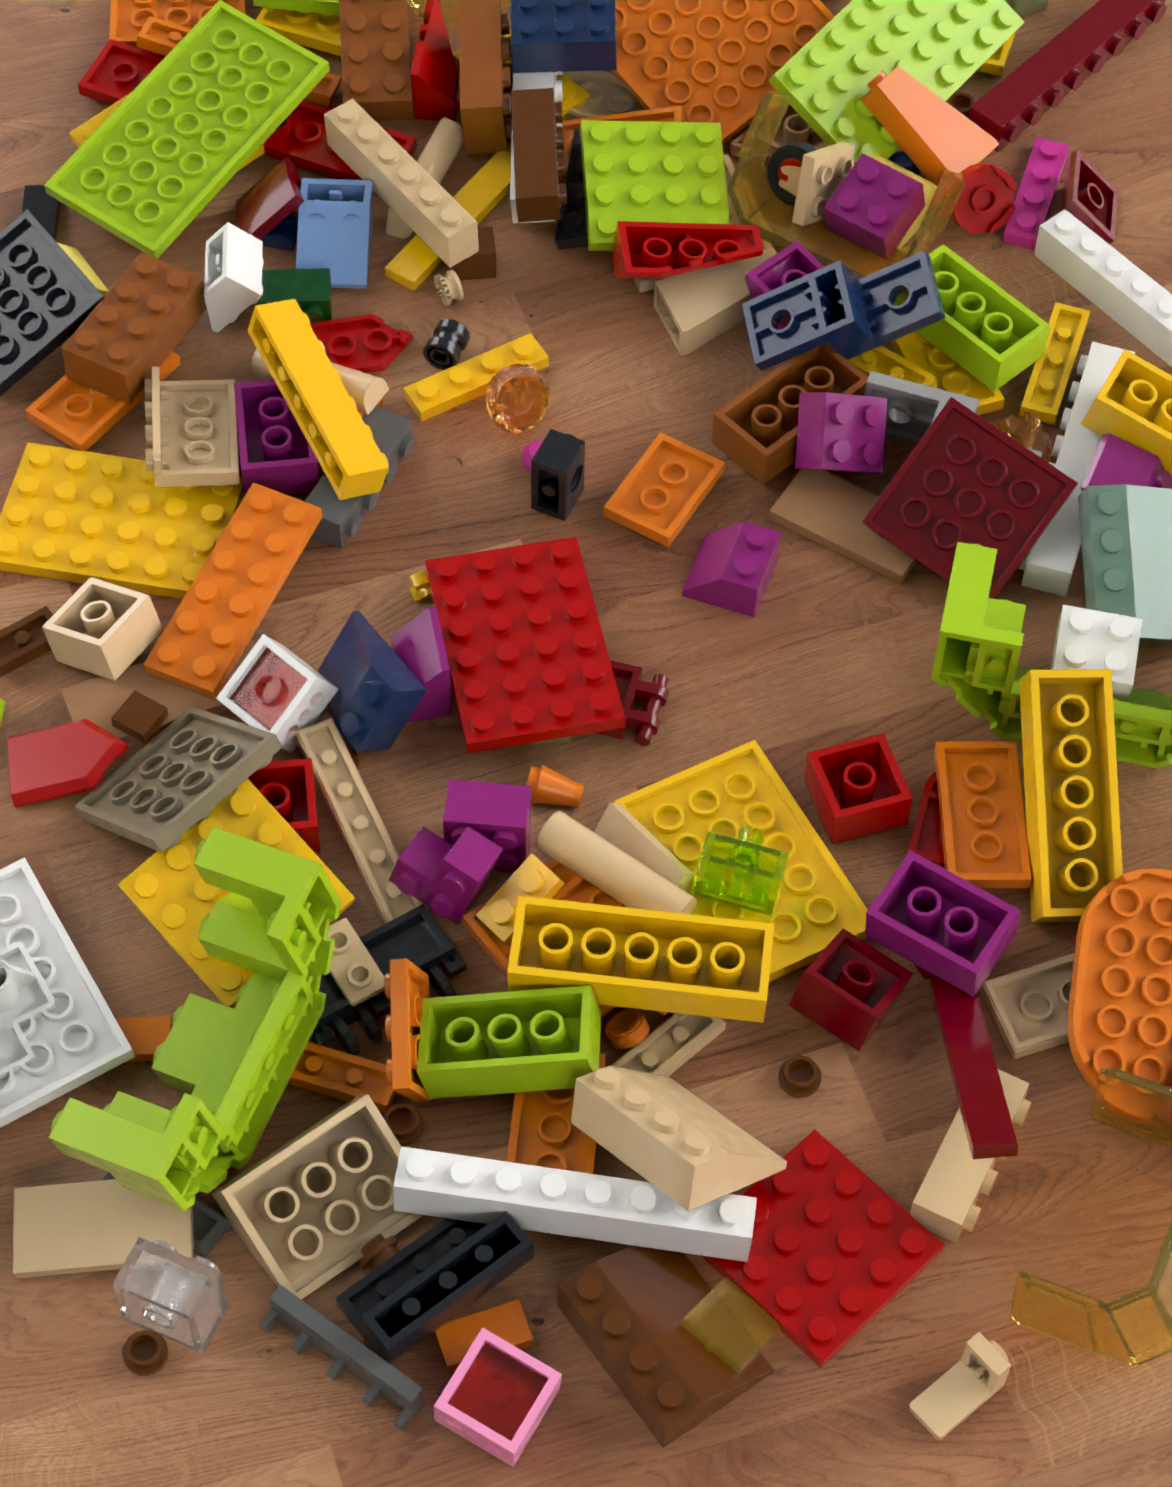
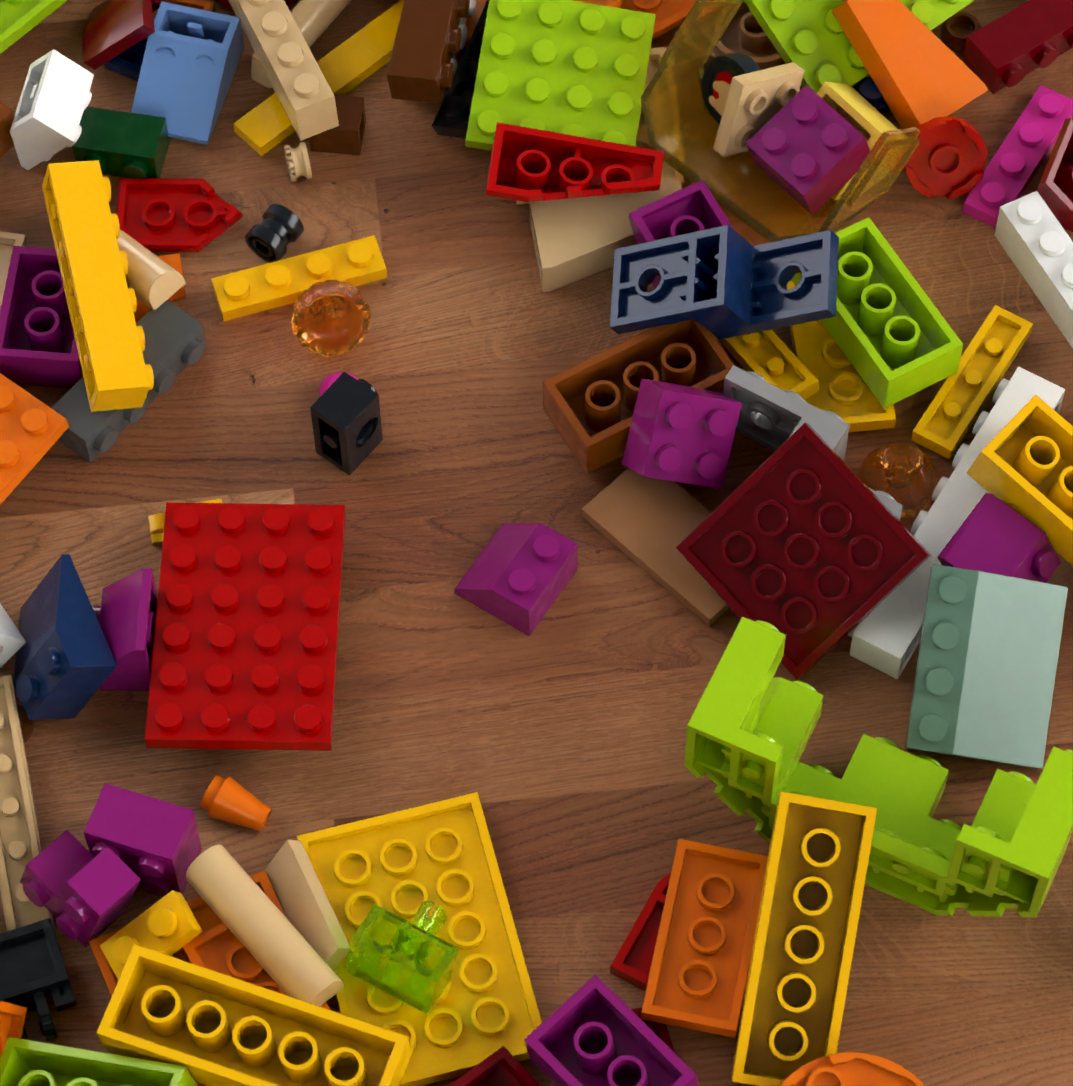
camera: 15 degrees right, 5 degrees up
dark red plate [595,660,669,746] -> none
orange plate [603,432,725,547] -> none
red brick [804,733,913,844] -> none
white piece [1050,605,1142,702] -> none

